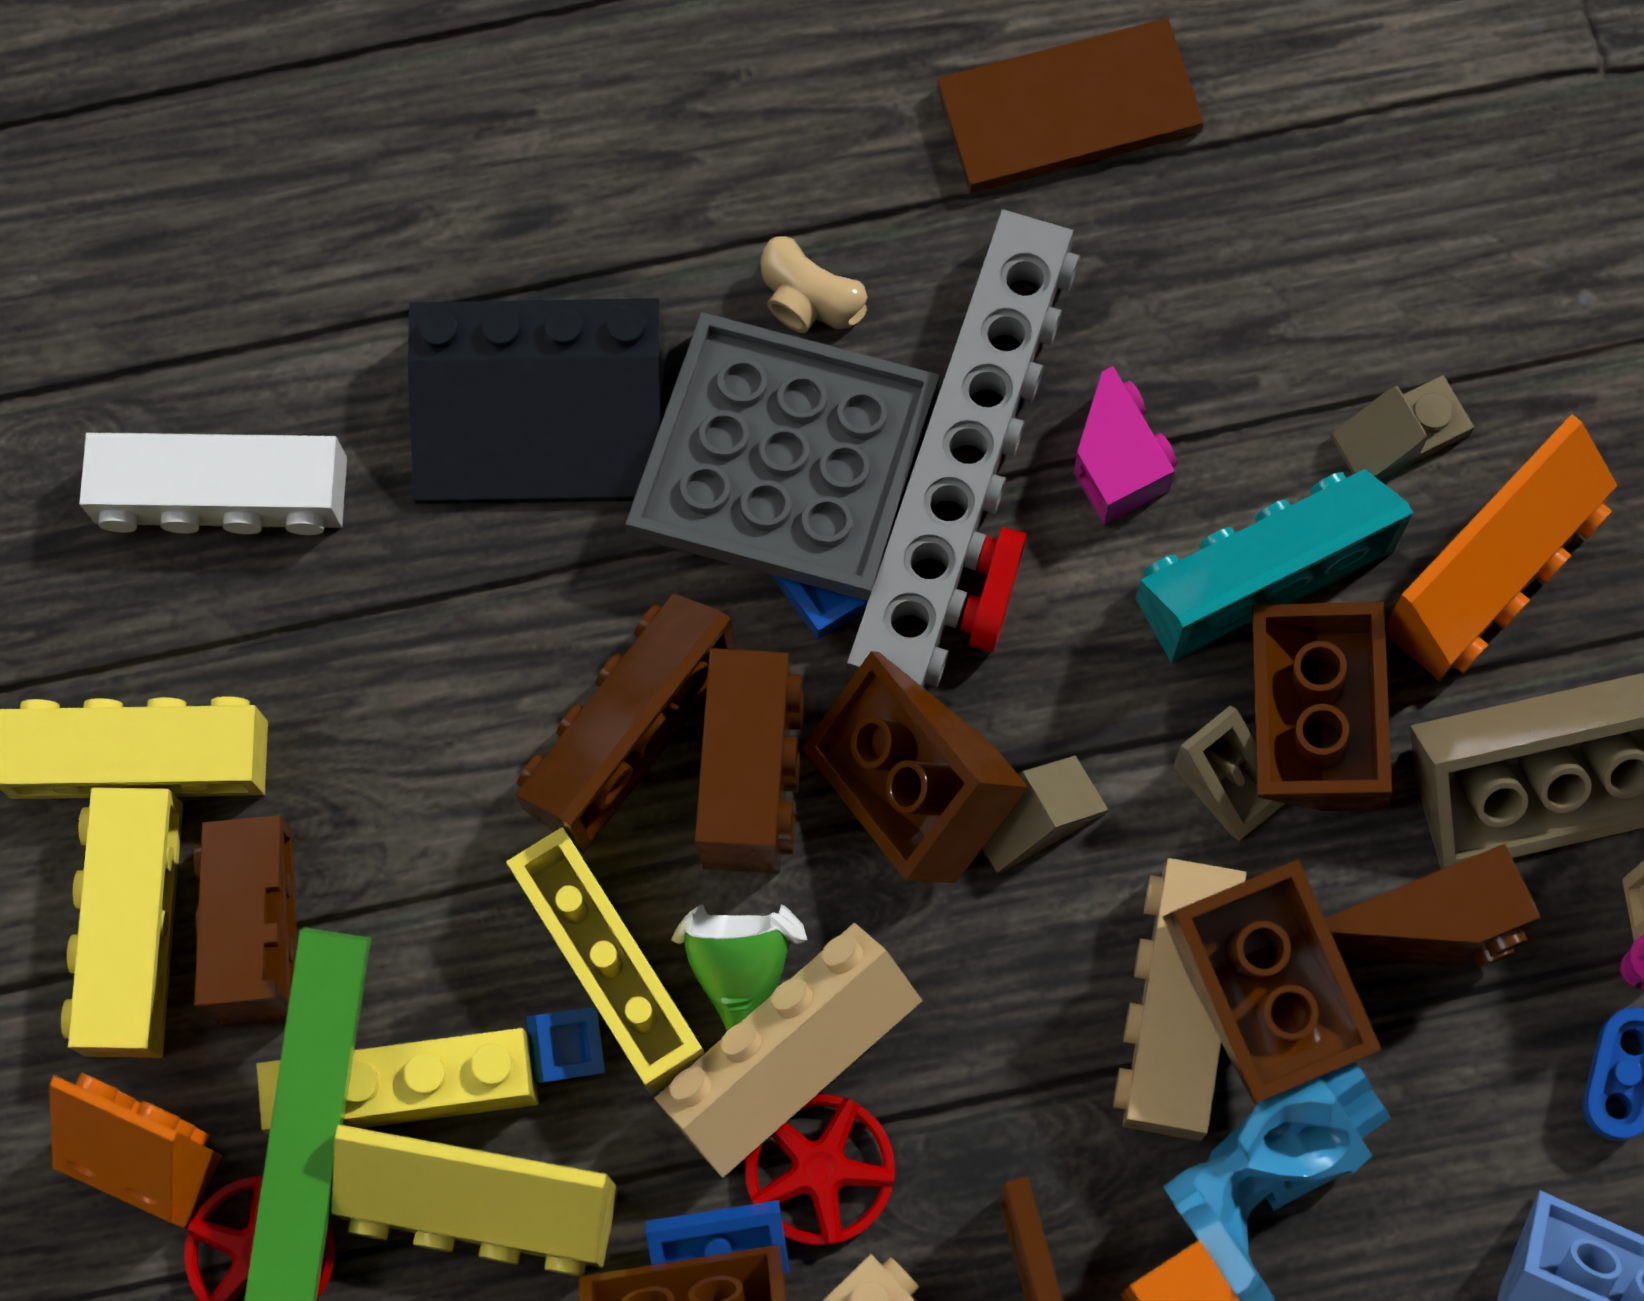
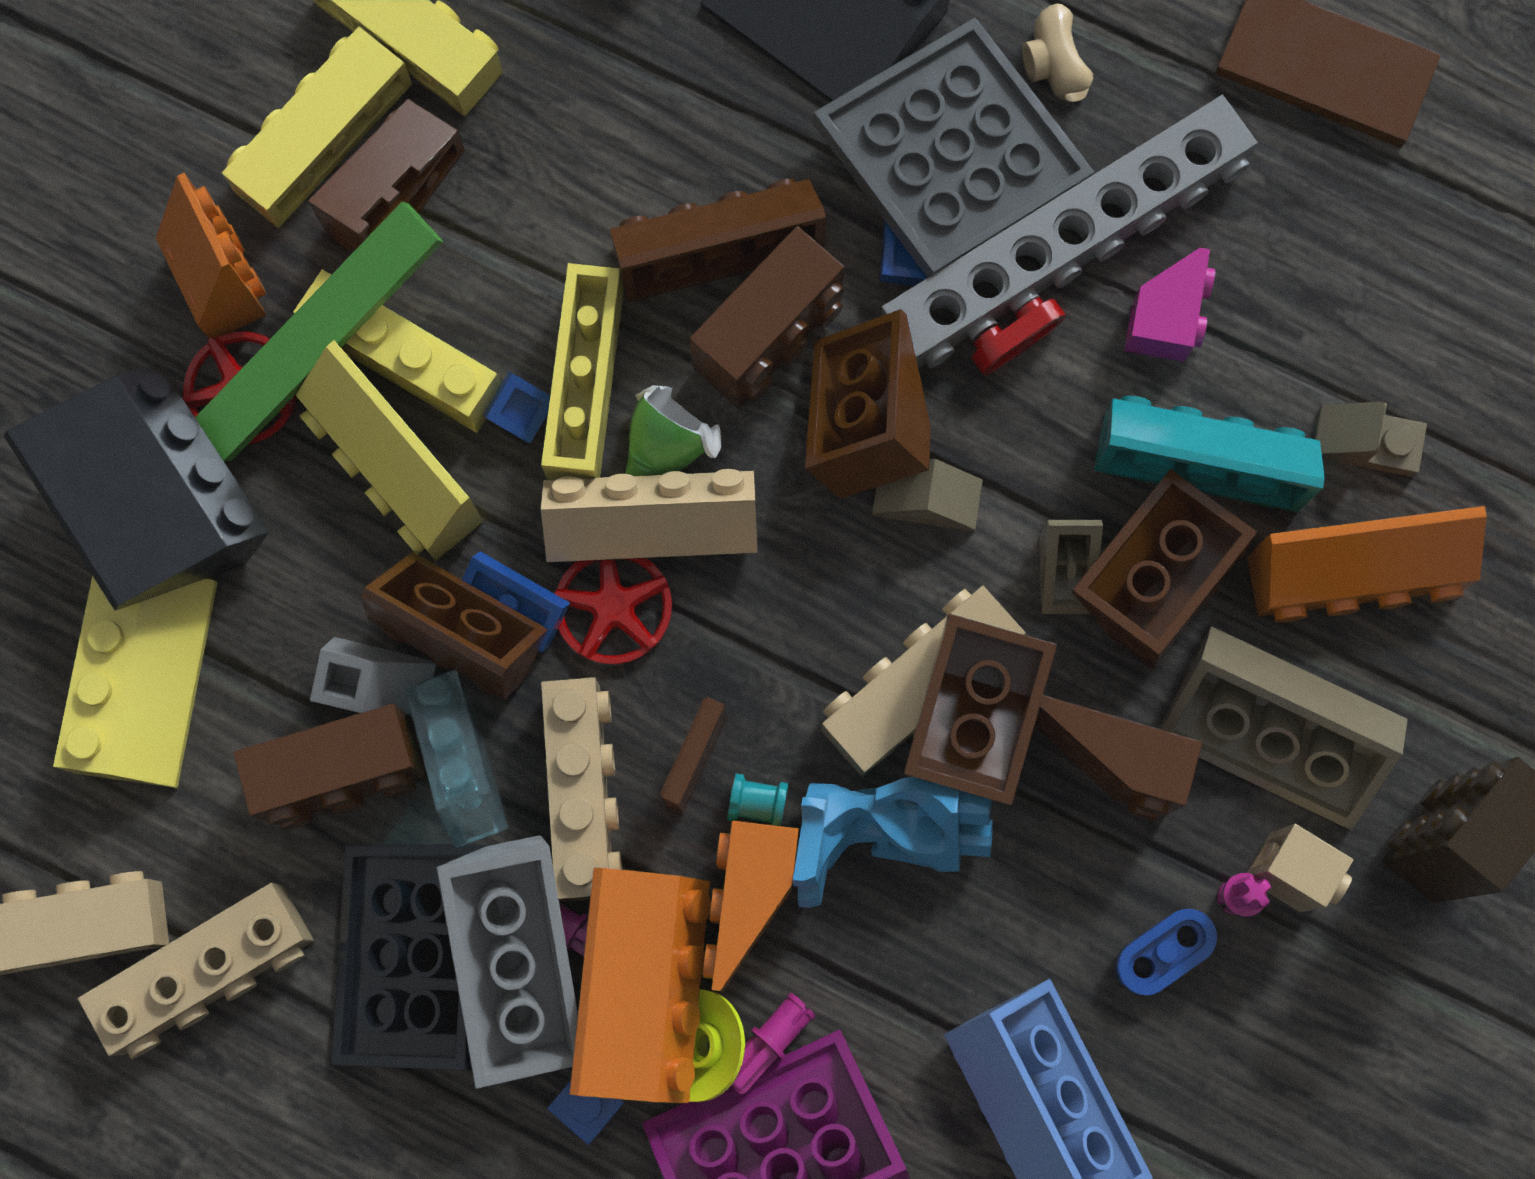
camera: 35 degrees right, 5 degrees up
none -> teal bush [727,773,789,826]

